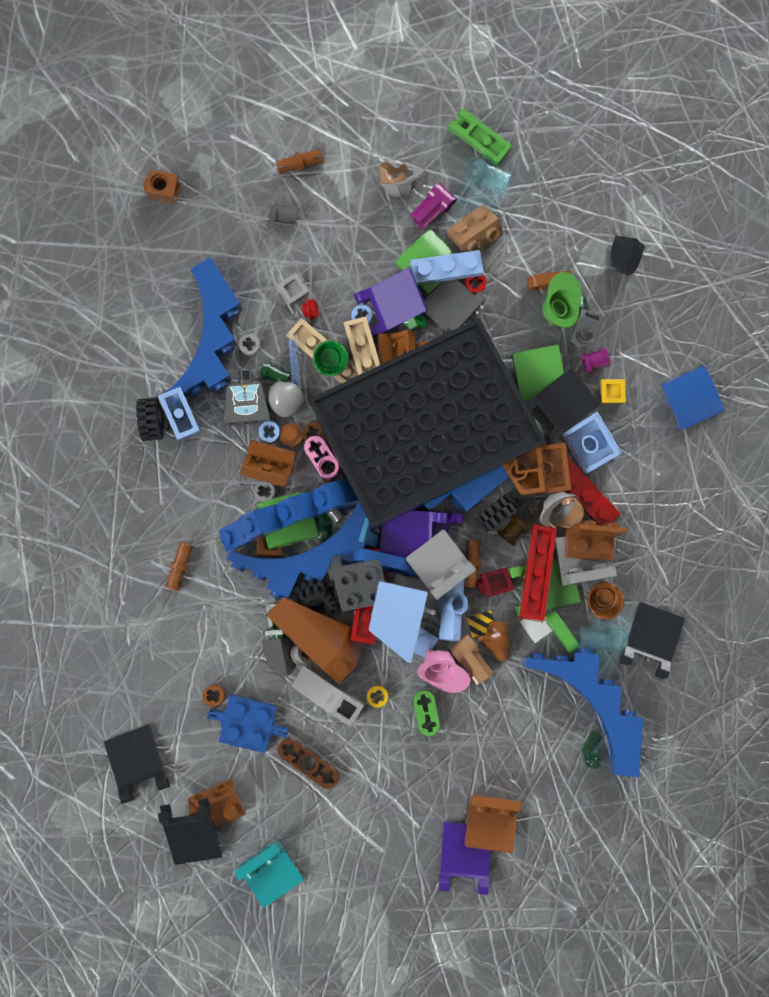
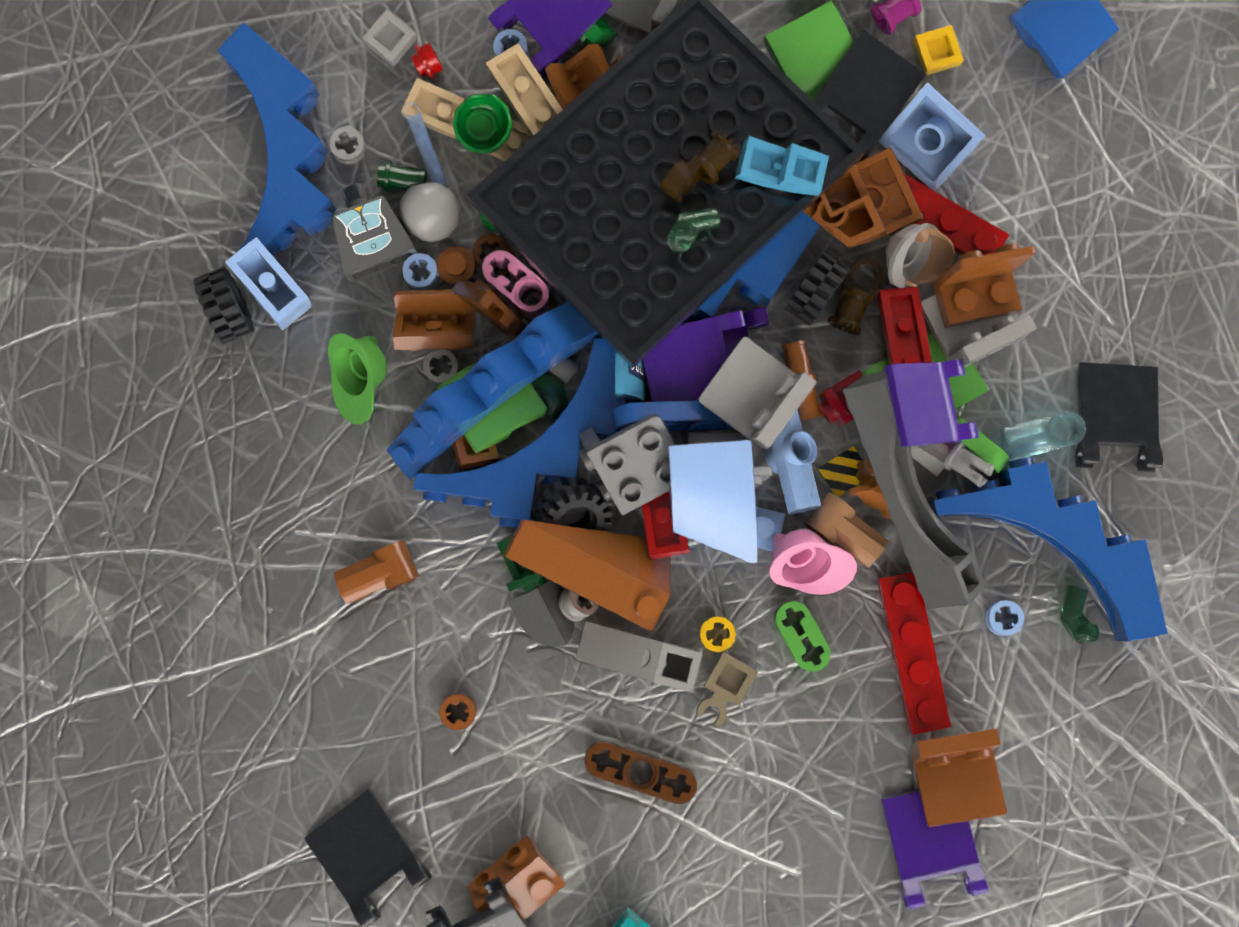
camera: 20 degrees left, 0 degrees up
dark orange pin [165,541,194,591] -> none
blue plate [207,694,289,753] -> none
dark orange hair [587,582,624,620] -> none
none -> bright green piece [328,333,387,424]
none -> dark orange piece [334,540,419,604]
none -> reddish brown wing [452,278,527,340]
none -> dark brown connector [660,130,741,202]
none -> clear green arm [667,207,720,252]
none -> dark tan plate [696,651,758,727]
none -> dark azure slope [735,136,829,196]
none -> dark grey arch [843,370,986,609]
none -> red plate [877,572,952,735]
none -> dark purple flag [885,359,979,447]
none -> light grey axle [919,442,994,487]
none -> light blue bush [985,600,1024,636]

